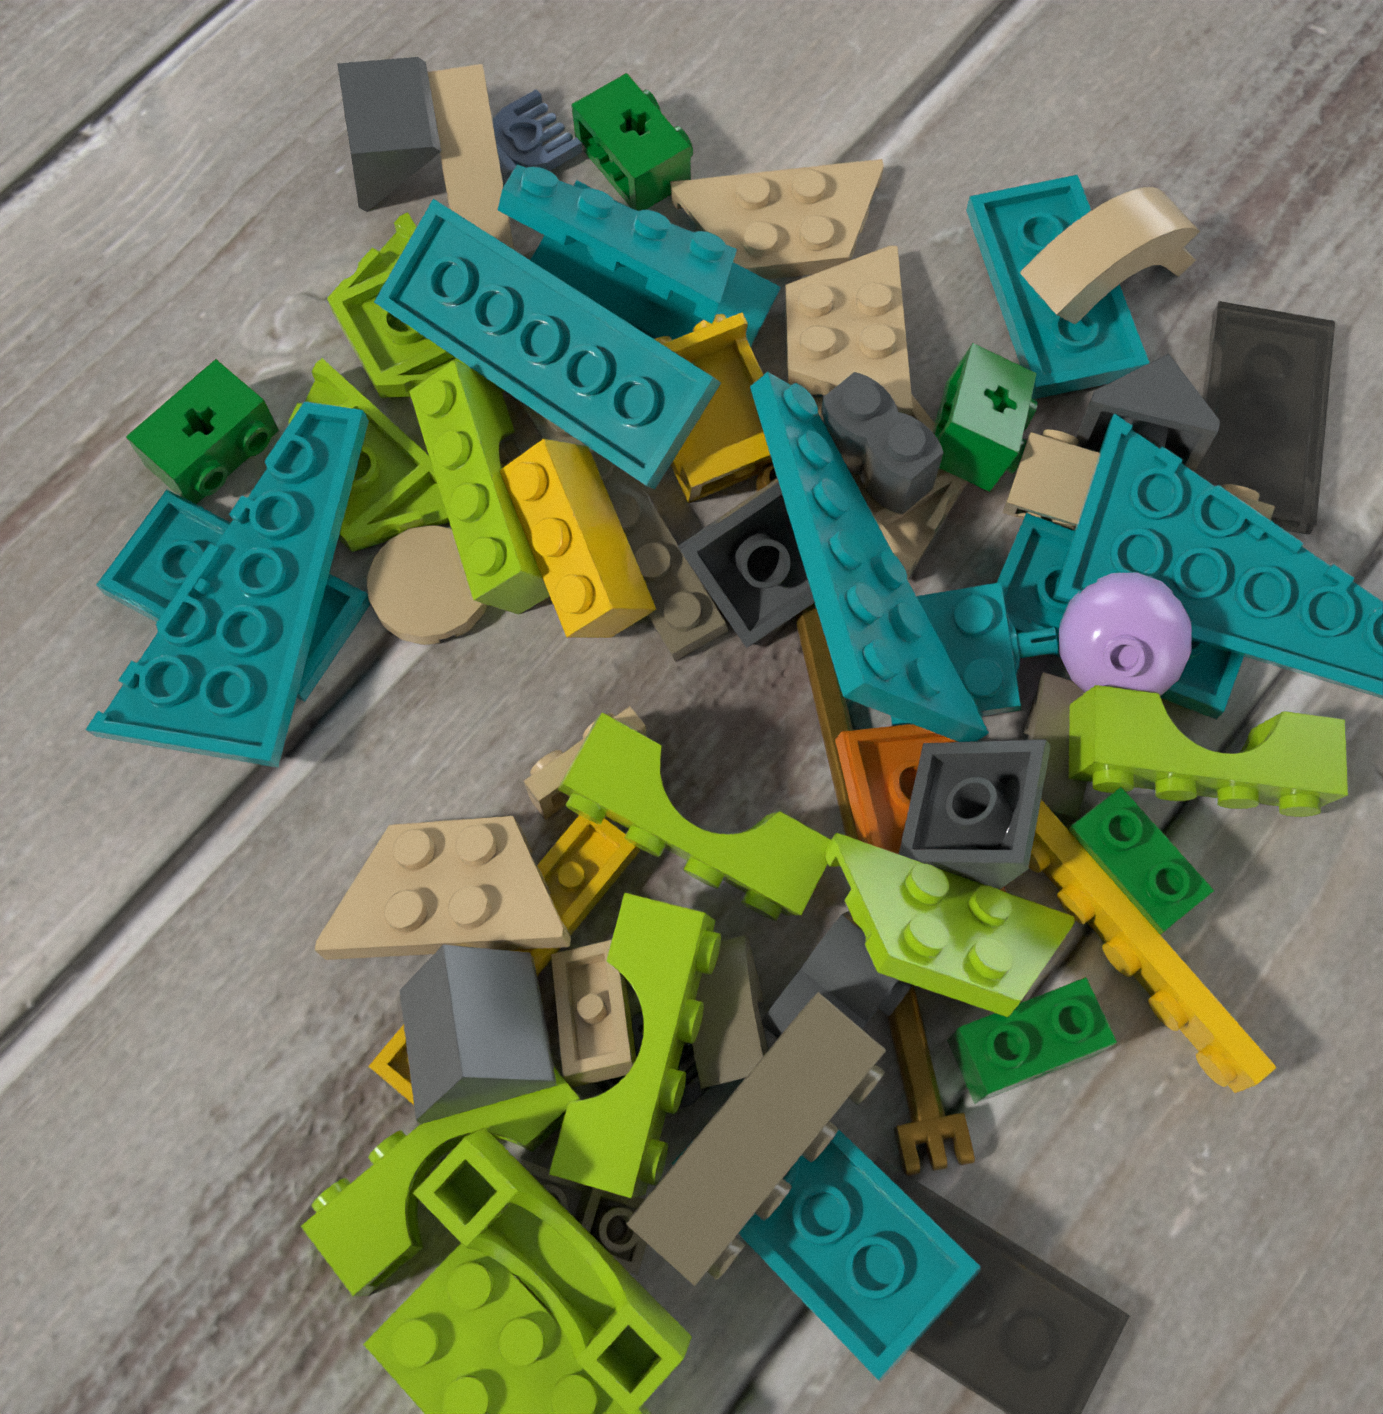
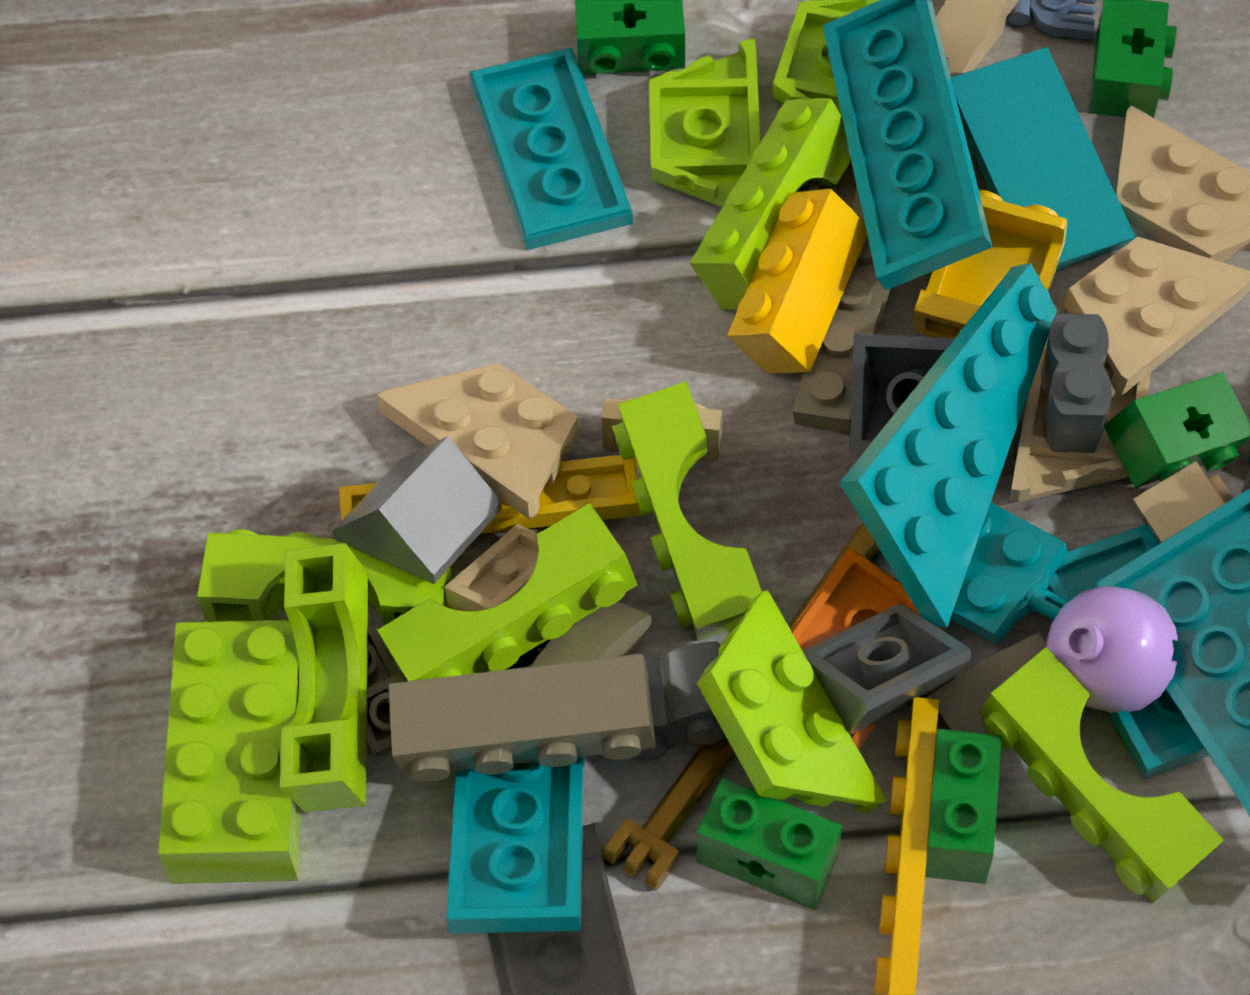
camera: 45 degrees right, 10 degrees down
teal wing [85,401,369,768] -> none
tan tile [367,525,487,645] -> none
teal wing [497,164,737,324] -> none

